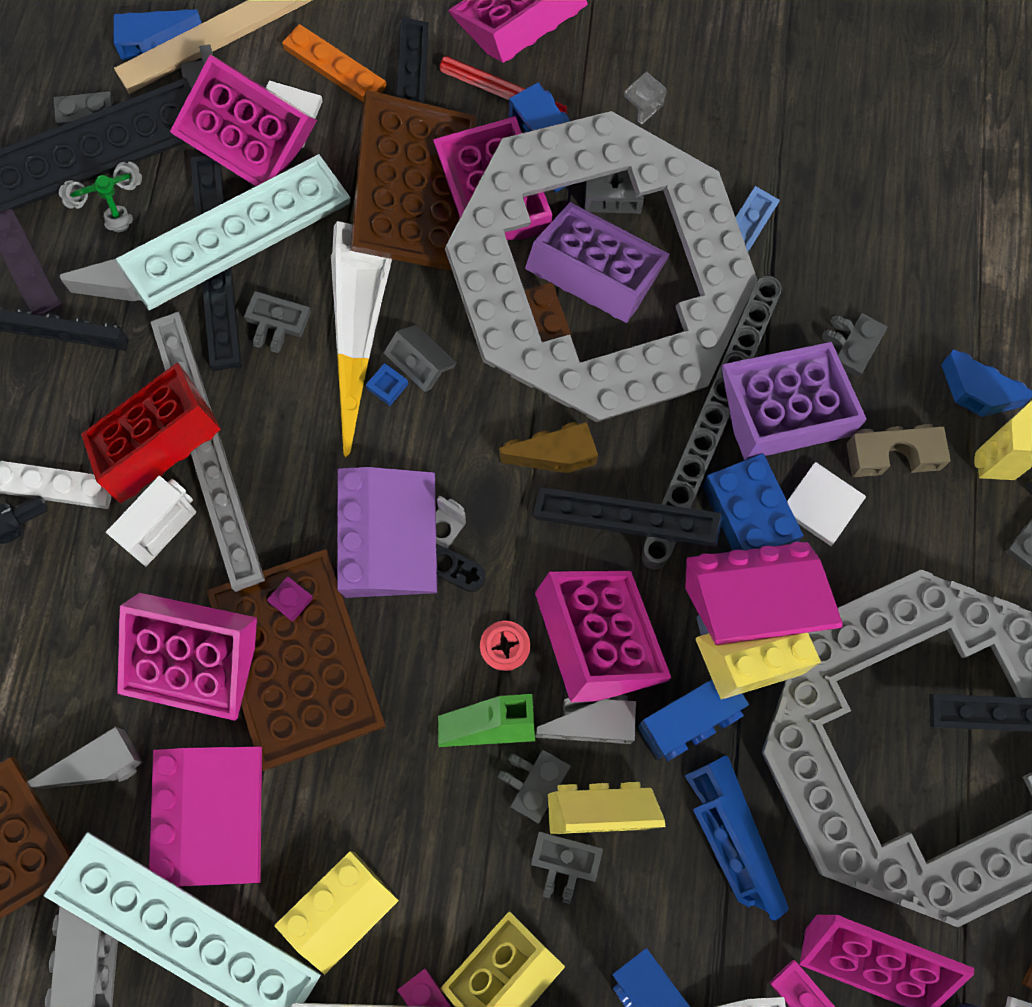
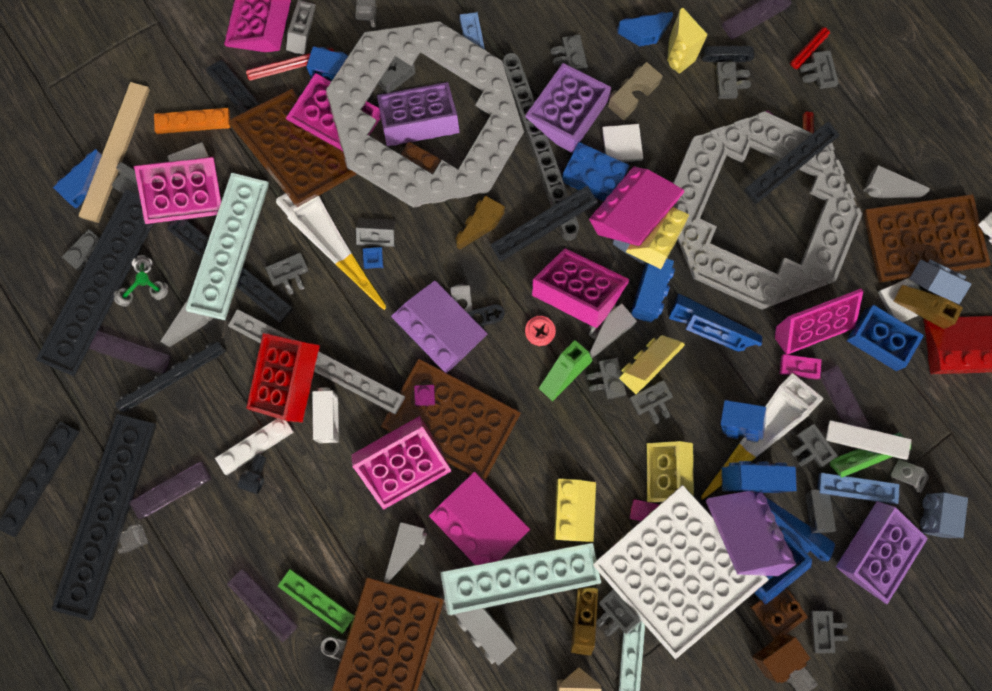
camera: 45 degrees left, 5 degrees up
none -> light grey slope [286,0,316,54]

